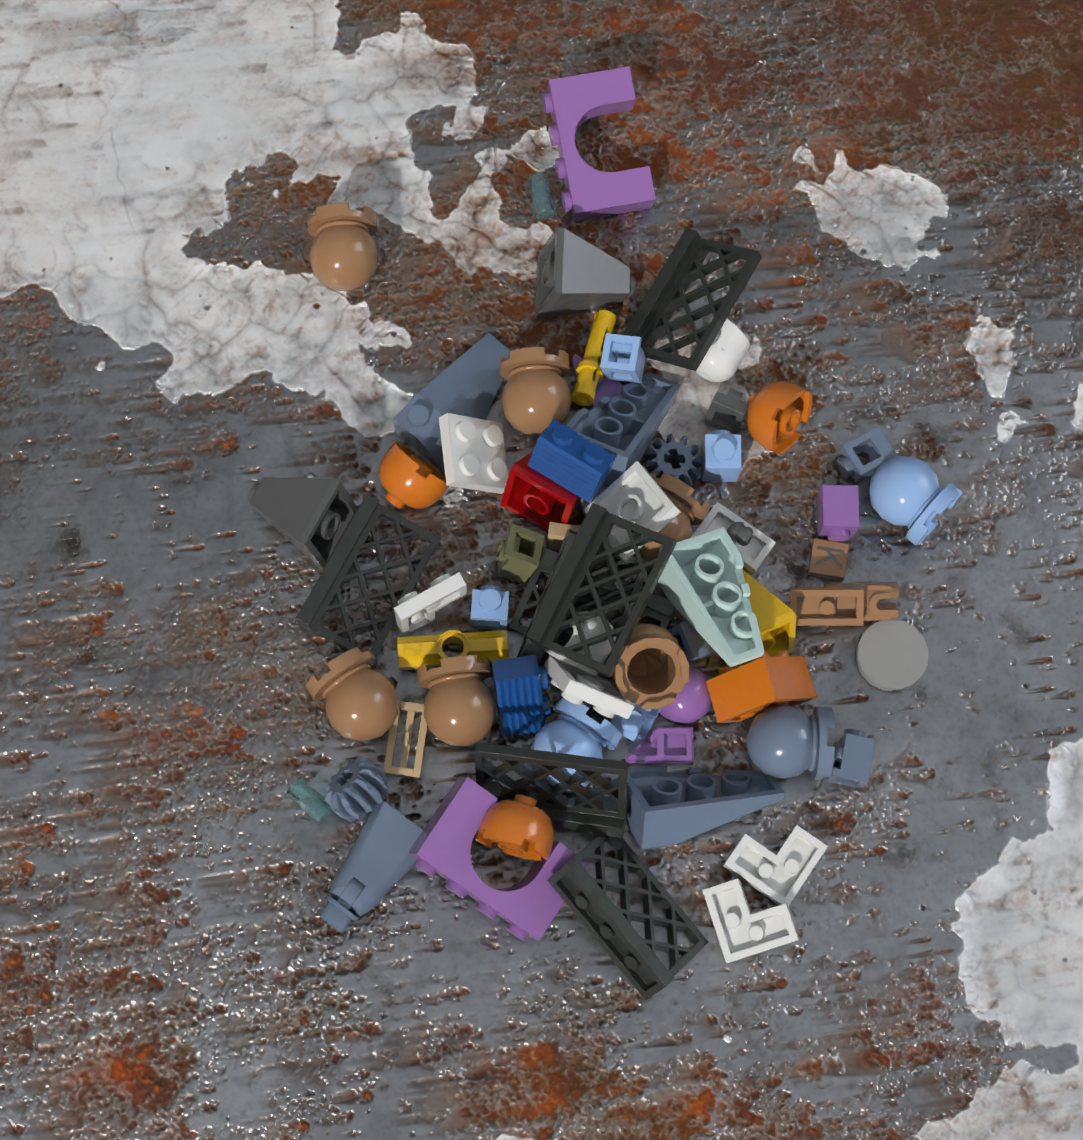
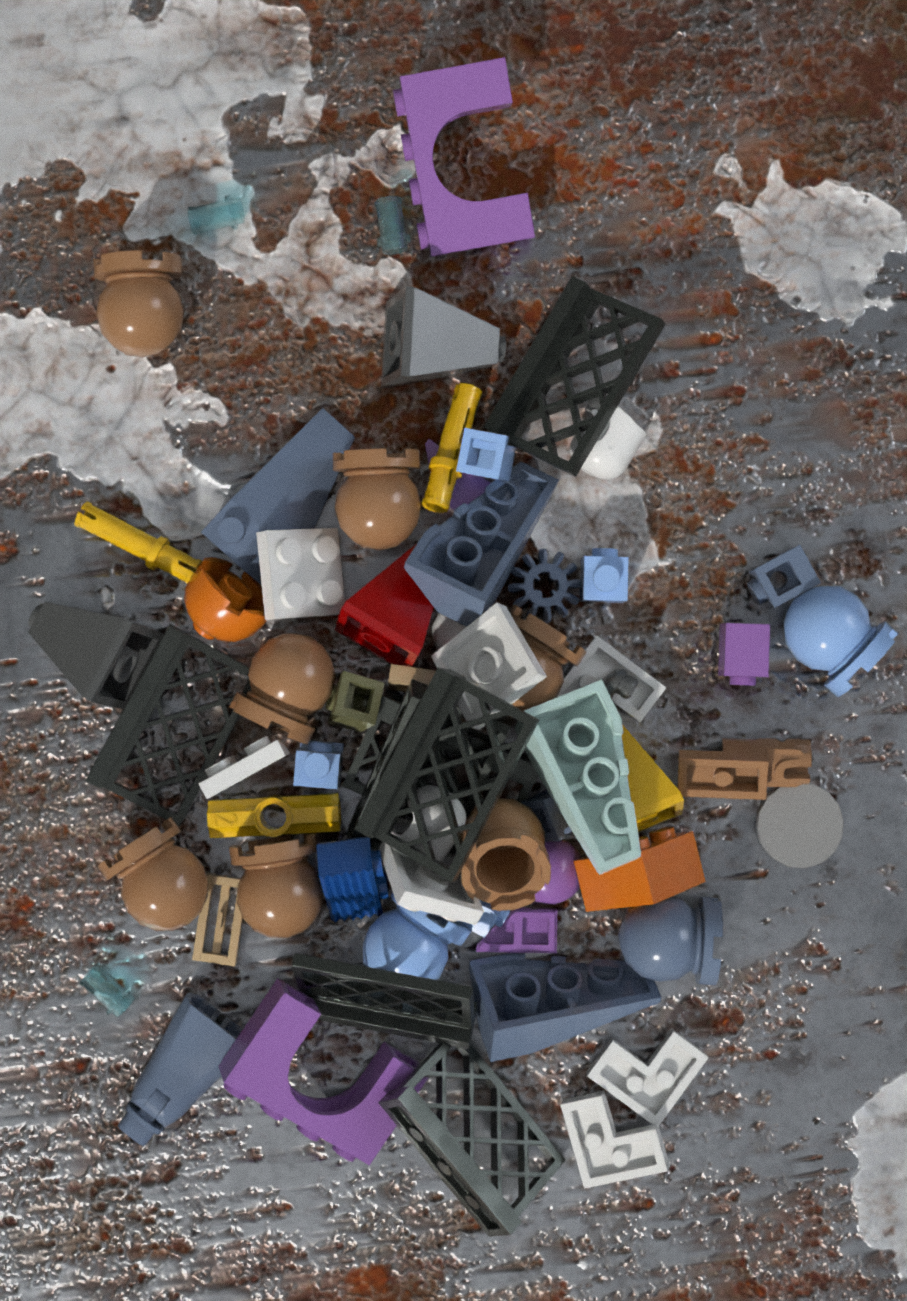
camera: 10 degrees right, 15 degrees up
sand blue gear [324,756,389,822] -> none
orange cylinder [475,794,554,861] -> none
blue brick [527,420,615,503] -> none
flat silver tile [704,388,749,434] -> none
orange cylinder [746,382,813,454] -> none
medium nougat tile [808,538,849,581] -> none
sand blue brick [826,729,876,788] -> none
none -> yellow pin [74,501,202,584]
none -> clear light blue pin [188,194,245,235]
none -> medium nougat tile [229,633,336,744]

